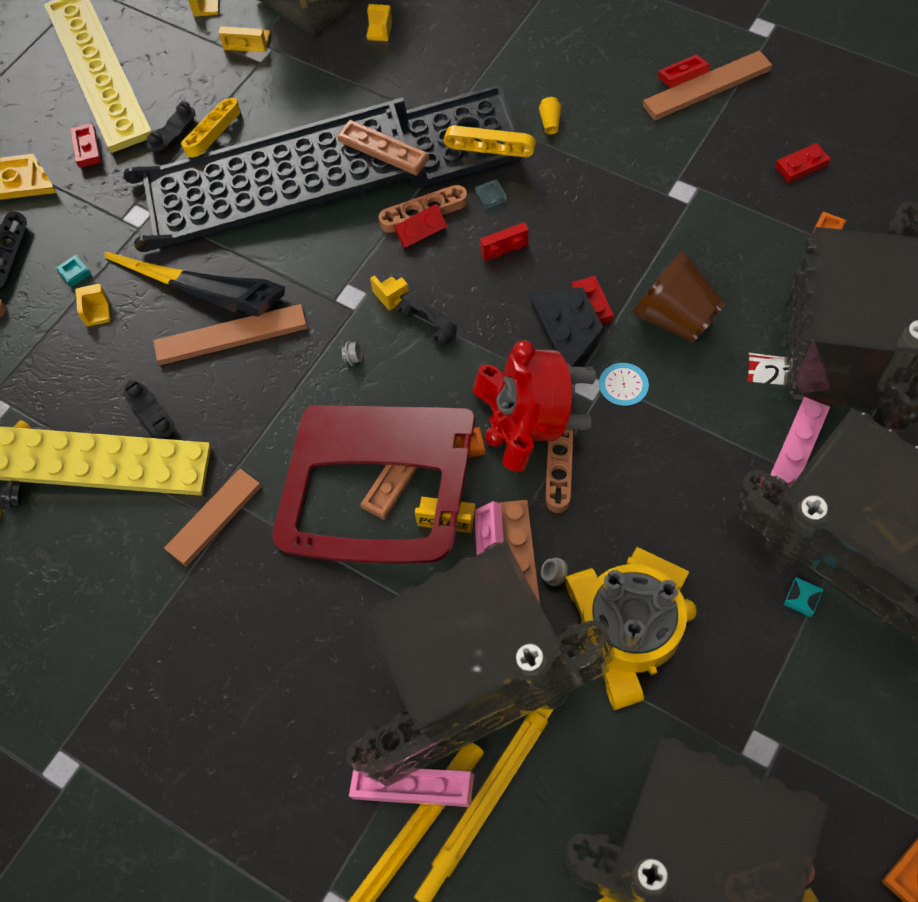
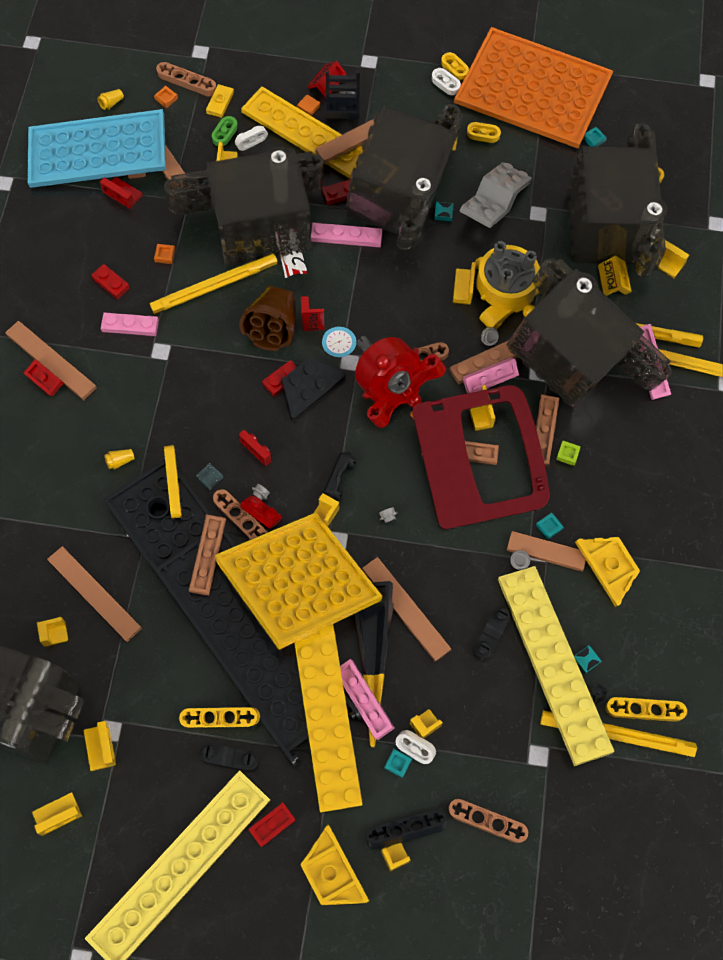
camera: 120 degrees left, 5 degrees up
none -> nougat tile [47,546,142,642]
none -> bright pink plate [101,313,159,336]
none -> yellow piece [150,253,277,314]
none -> yellow plate [215,513,382,650]
none -> light grey plate [252,484,270,501]
none -> yellow plate [294,624,362,813]
none -> red panel [301,296,324,331]
none -> bright pink plate [340,659,395,740]
none -> white plate [396,730,436,764]
none -> light grey bracket [460,162,532,228]
none -> light grey plate [511,550,530,570]
none -> nougat tile [535,394,559,467]
none -> teal tile [536,513,564,540]
none -> lime plate [556,441,581,466]
none -> teal tile [574,646,602,674]
none -> yellow wing [575,537,640,607]
none -> yellow panel [598,256,632,296]

